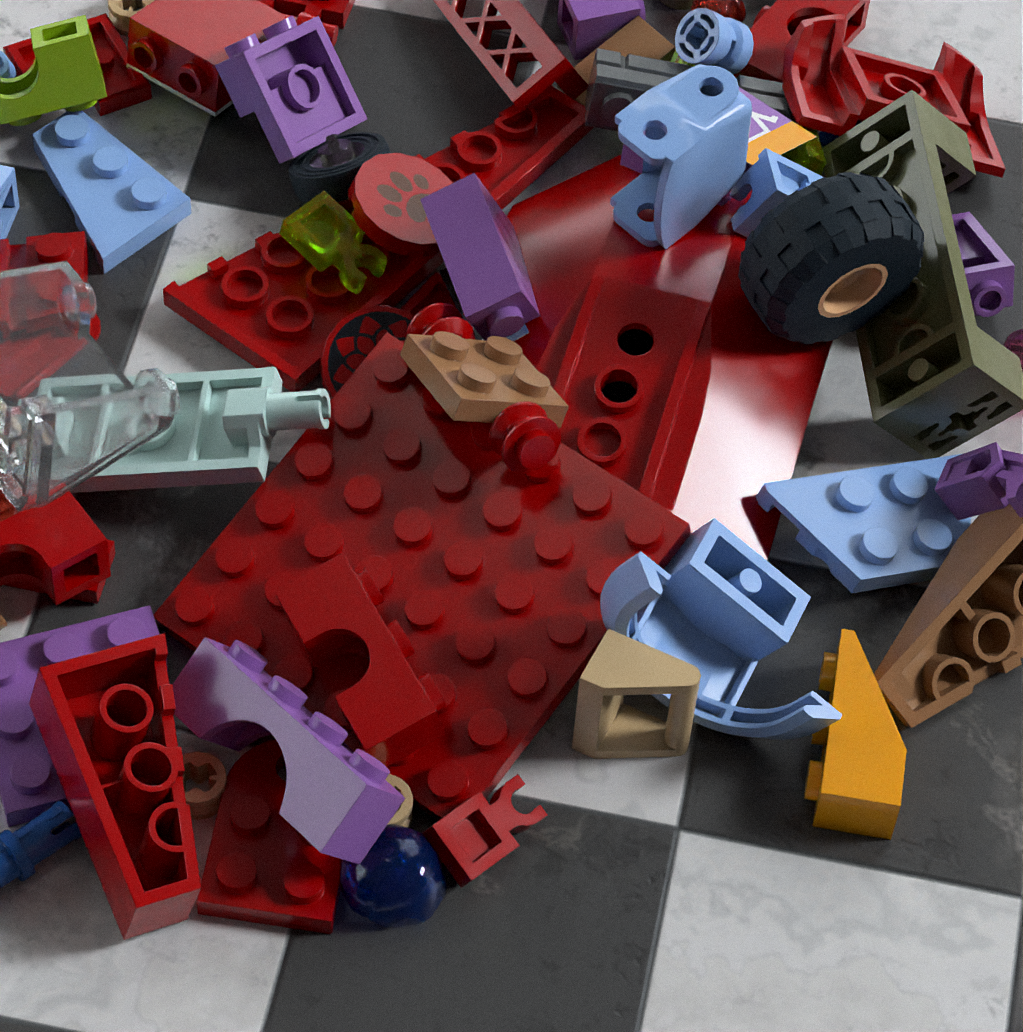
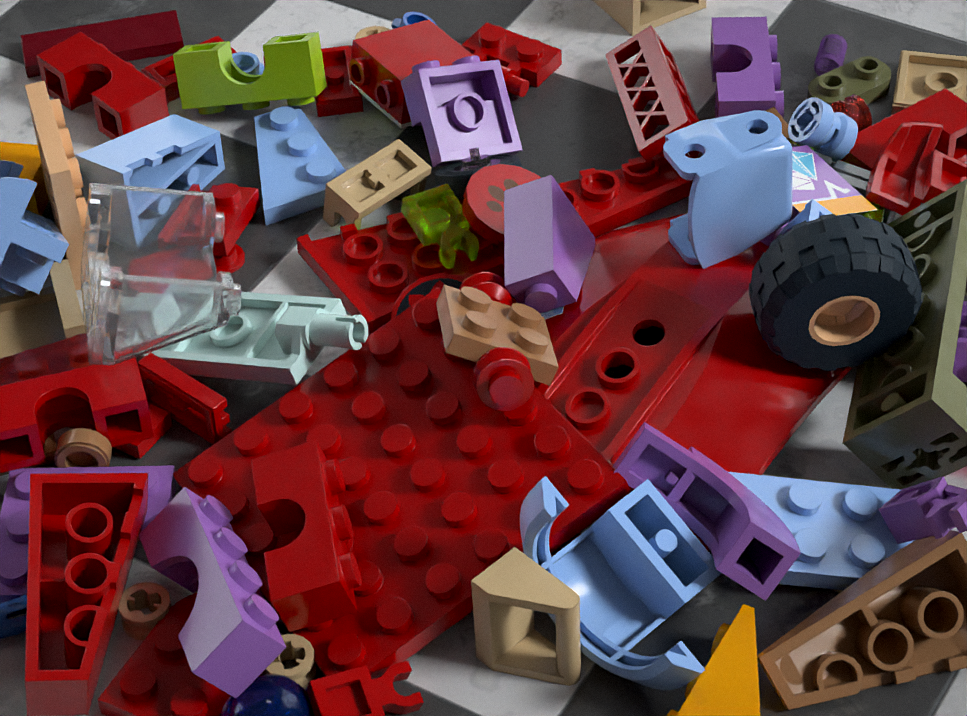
camera: 25 degrees right, 10 degrees down
none -> medium nougat tile [54,428,112,468]
none -> red tile [137,352,232,444]
none -> tan hinge [323,139,432,230]
none -> medium lavender arch [613,422,801,601]

